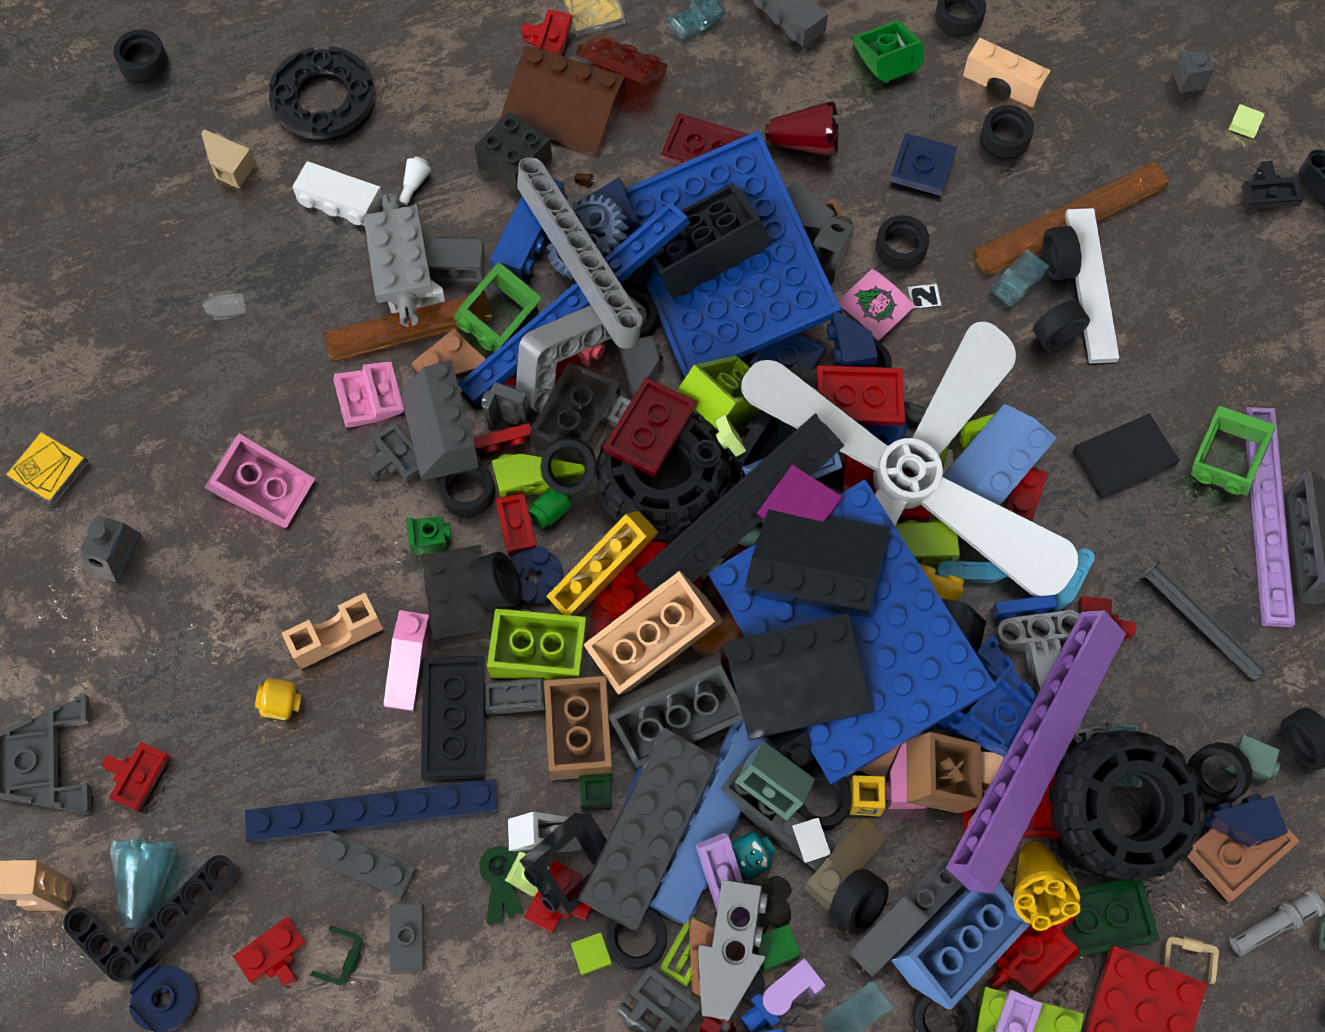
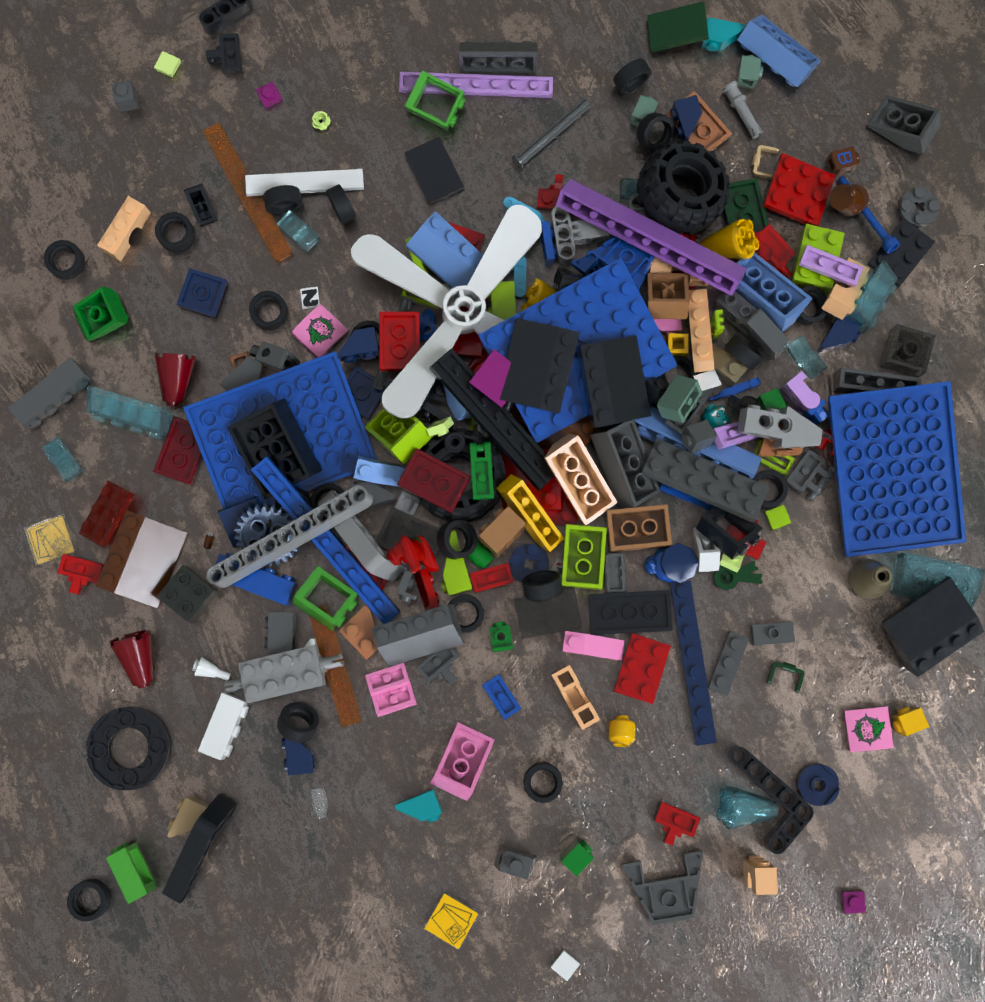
camera: 90 degrees left, 15 degrees up
red hinge [233,916,307,988] -> none
dark green plate [579,774,612,809] -> none
none -> clear light blue slope [87,385,175,440]
none -> bright green window [106,842,158,904]
none -> dark red cone [109,630,153,689]
none -> black beam [162,794,237,904]
none -> black slope [184,184,217,226]
none -> magenta plate [256,81,282,109]
none -> black tyre [277,702,319,743]
none -> dark blue slope [282,738,316,776]
none -> yellowish green plate [312,111,331,130]
none -> light blue slope [353,455,406,487]
none -> red hair [386,535,439,573]
none -> teal slope [394,788,443,823]
none -> green plate [470,442,494,500]
none -> medium nougat brick [479,506,526,558]
none -> blue plate [482,674,522,720]
none -> black tyre [523,762,563,803]
none -> green brick [559,838,594,877]
none -> red plate [613,633,671,704]
none -> dark blue piece [644,543,699,583]
none -> dark grey brick [680,420,717,454]
none -> light nougat brick [688,289,714,373]
none -> blue piece [709,377,761,401]
none -> lime tile [710,310,724,340]

